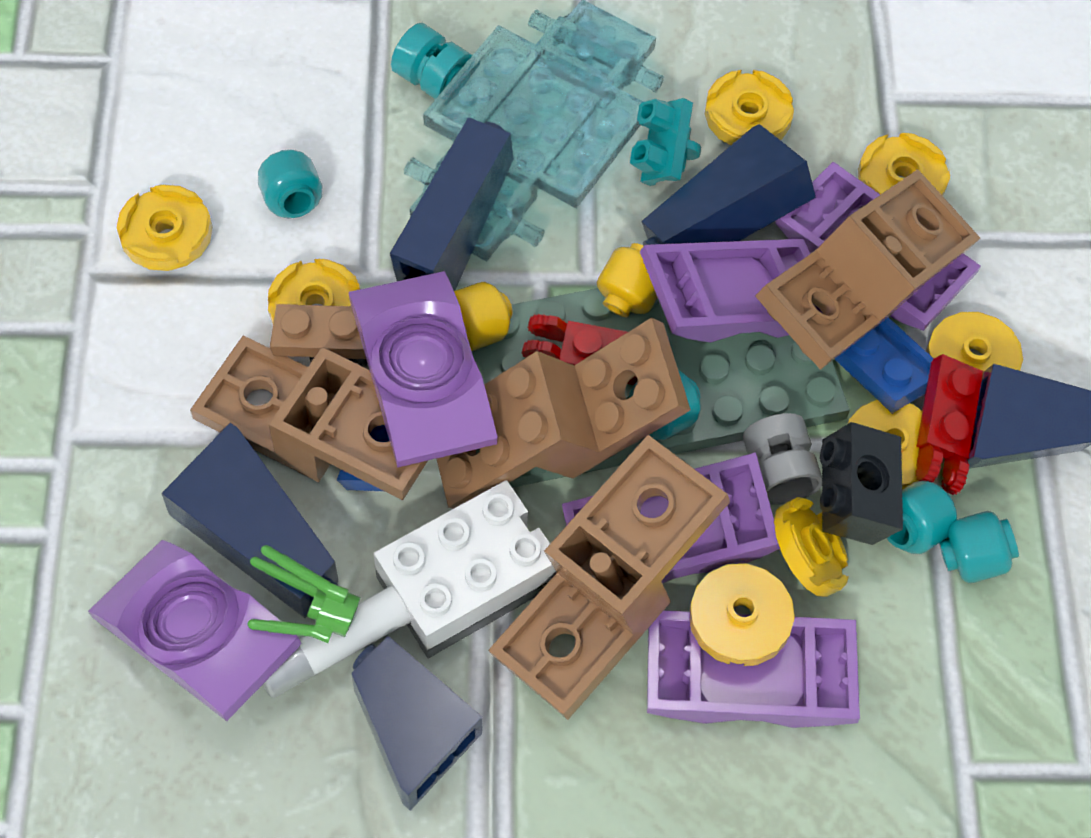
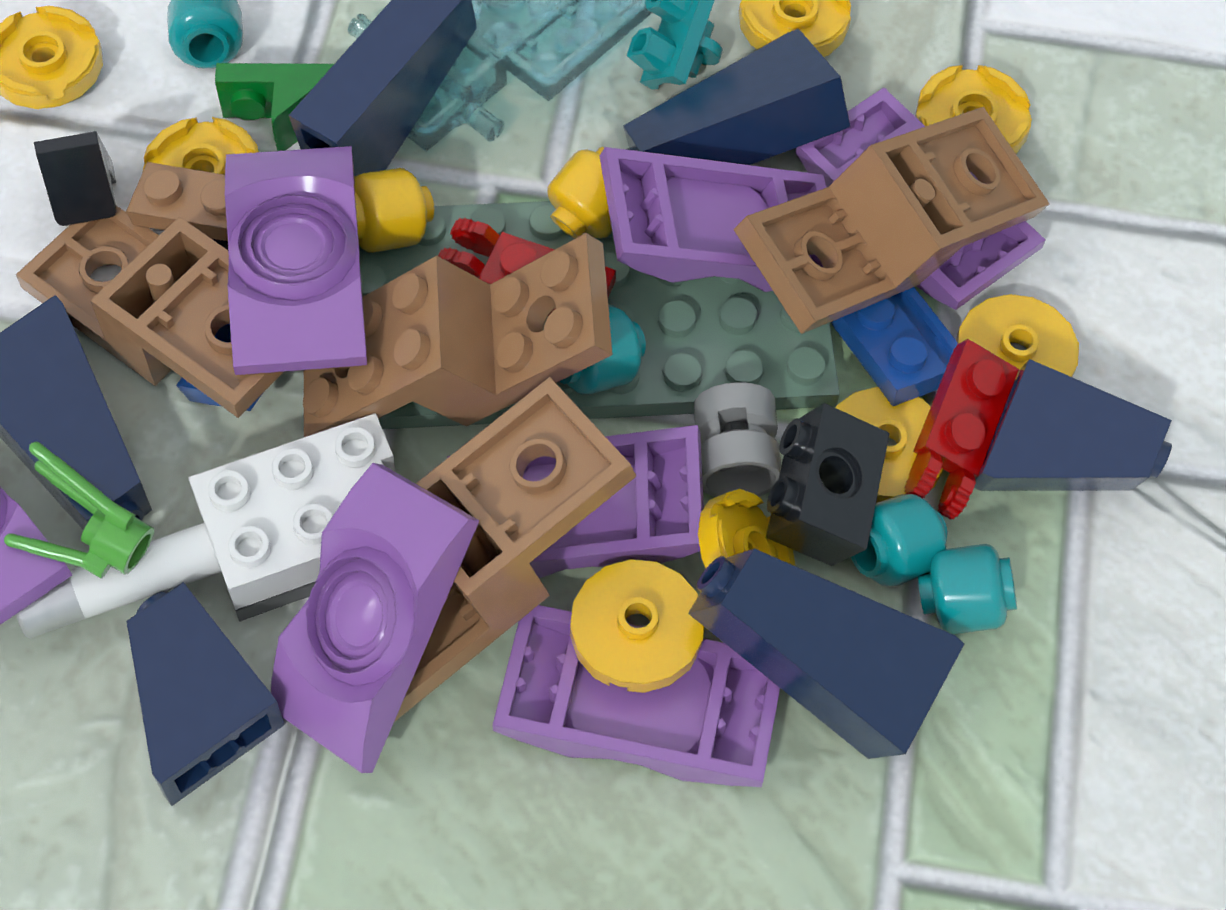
camera: 10 degrees right, 0 degrees up
none -> black slope [34,131,117,226]
none -> green slope [215,63,334,151]
none -> medium lavender slope [271,463,479,773]
none -> dark blue slope [688,549,965,759]

